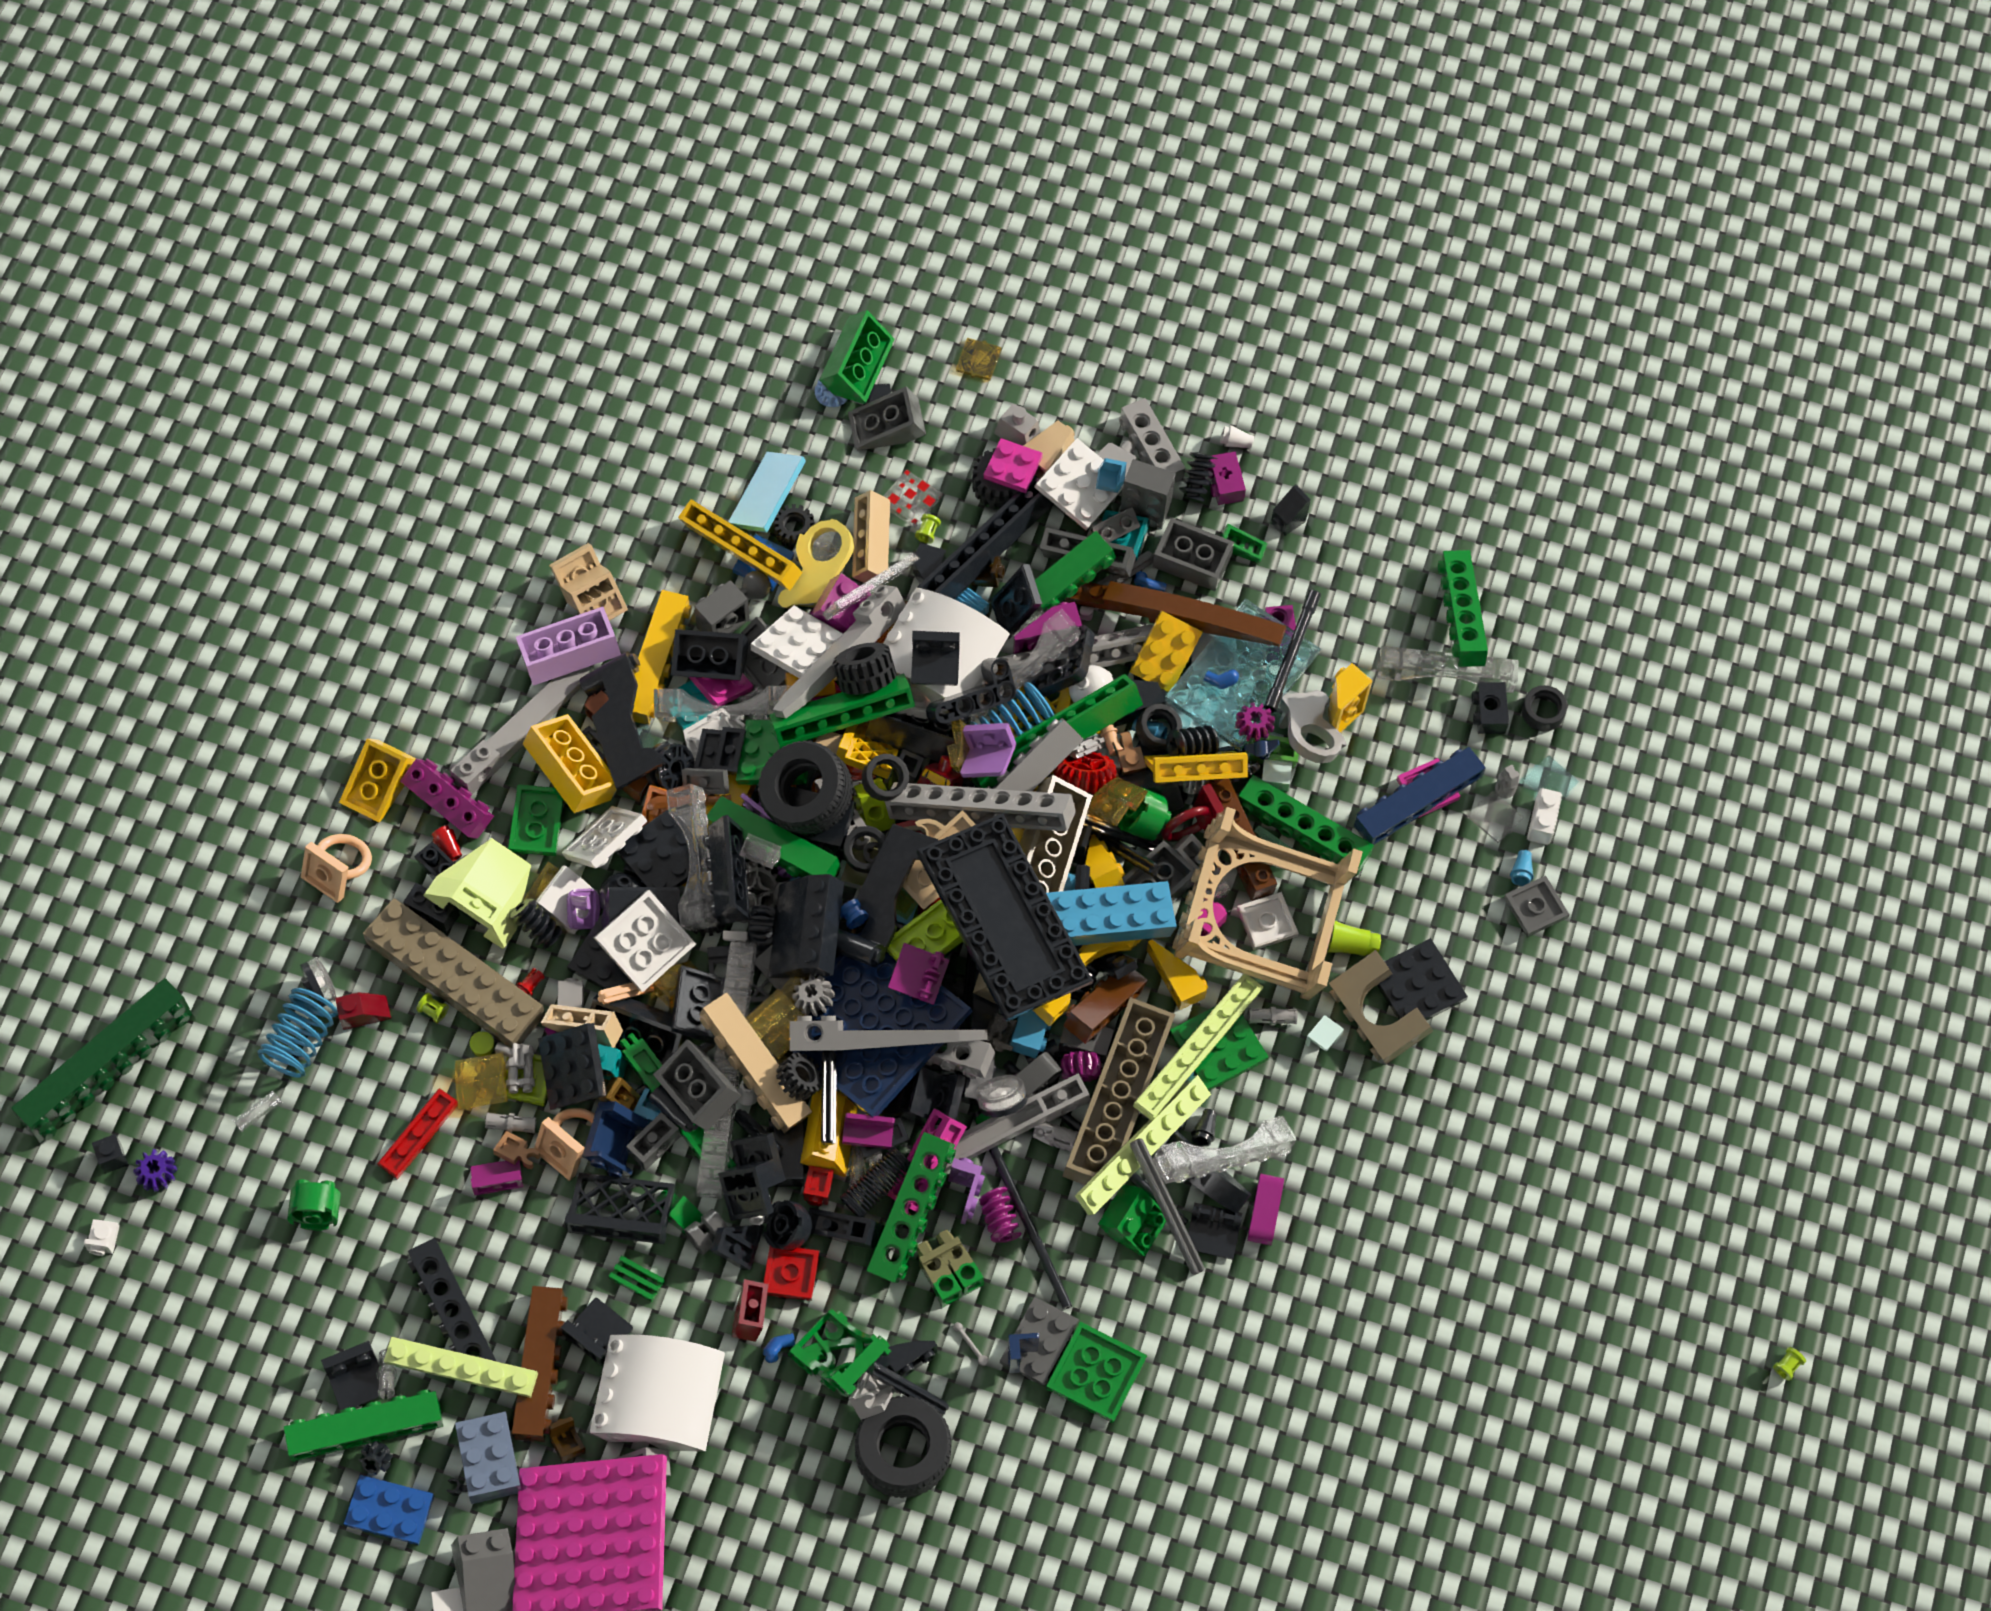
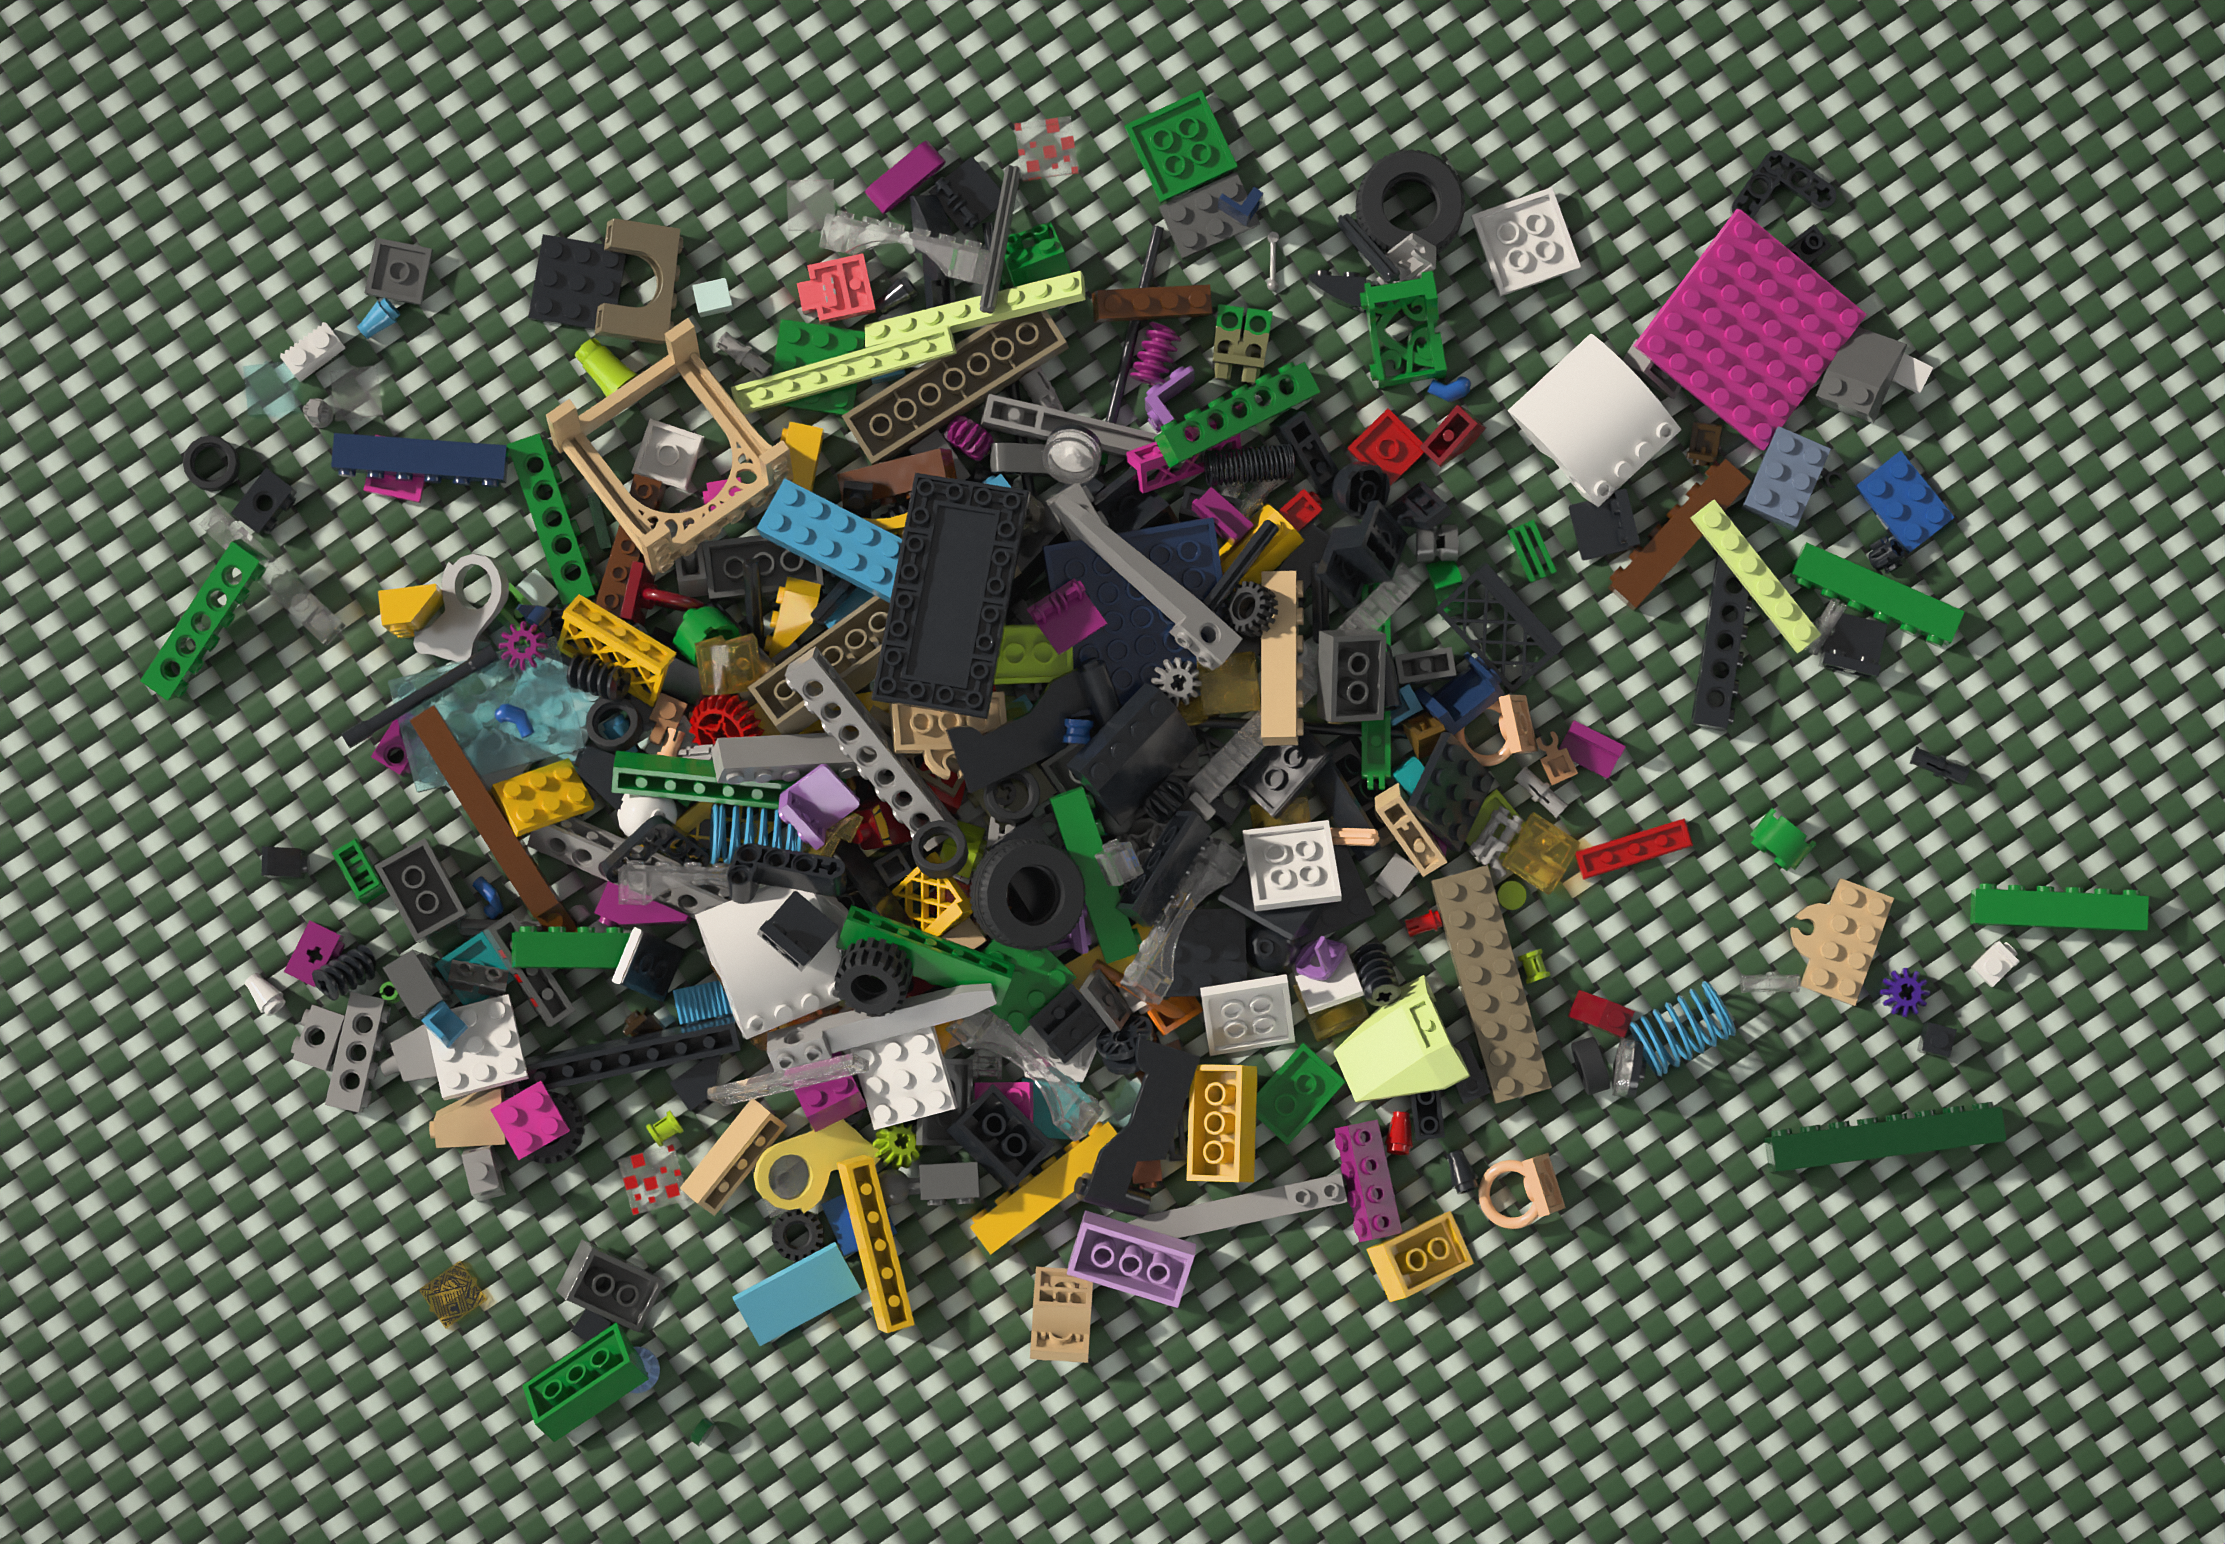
camera: 140 degrees left, 20 degrees up
none -> light grey brick [291,1005,345,1071]
none -> dark green tile [690,1417,716,1446]
none -> clear piece [787,177,835,233]
none -> coral piece [797,253,876,324]
none -> lime gear [872,1123,923,1169]
none -> clear tile [1014,116,1078,181]
none -> reddish brown brick [1092,285,1212,323]
none -> black cone [1447,1150,1479,1195]
none -> white plate [1471,187,1581,297]
none -> black tyre [1571,1037,1610,1095]
none -> tan plate [1790,878,1894,1006]
none -> black pin [1909,746,1970,785]
none -> green brick [1970,884,2149,932]

